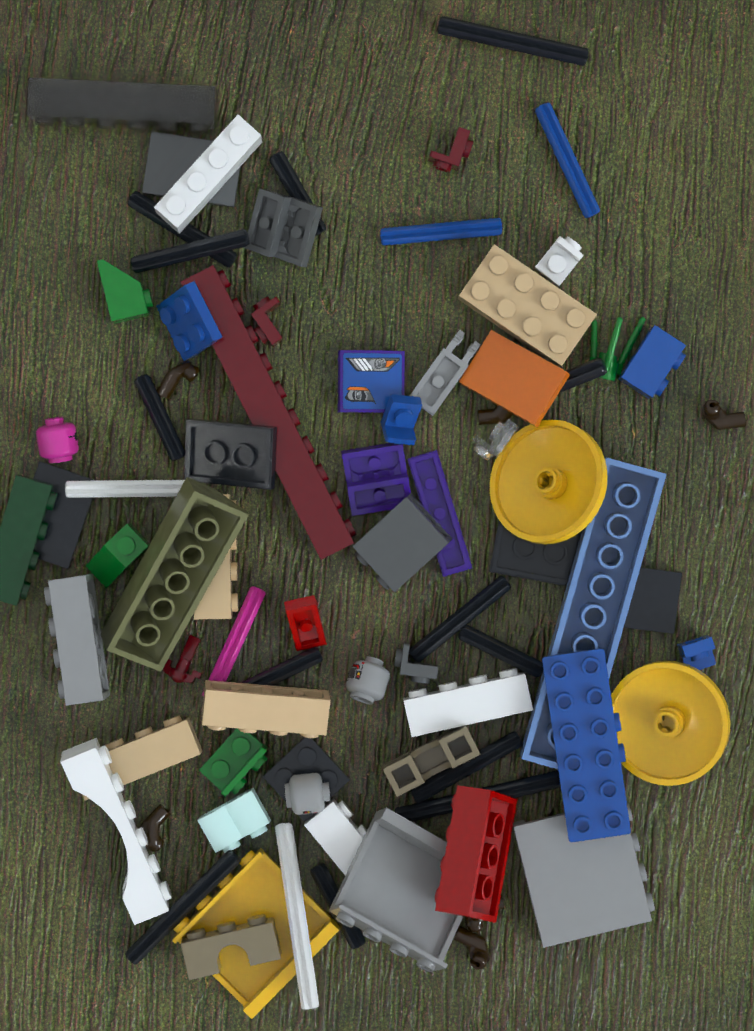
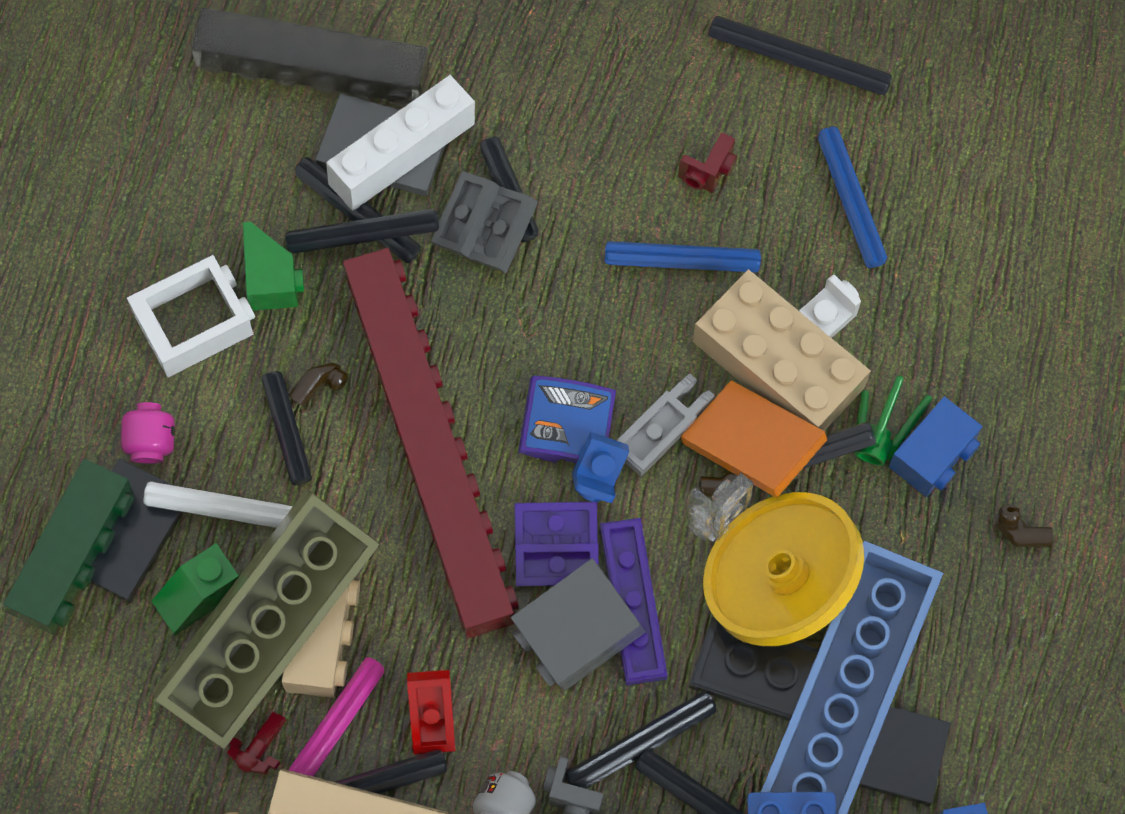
camera: 10 degrees right, 20 degrees down
light grey brick [44,574,110,706] -> none
blue plate [156,281,223,361] -> none
black tile [184,418,277,490] -> none
dark red bracket [251,296,283,347] -> none
none -> white window [127,255,255,378]

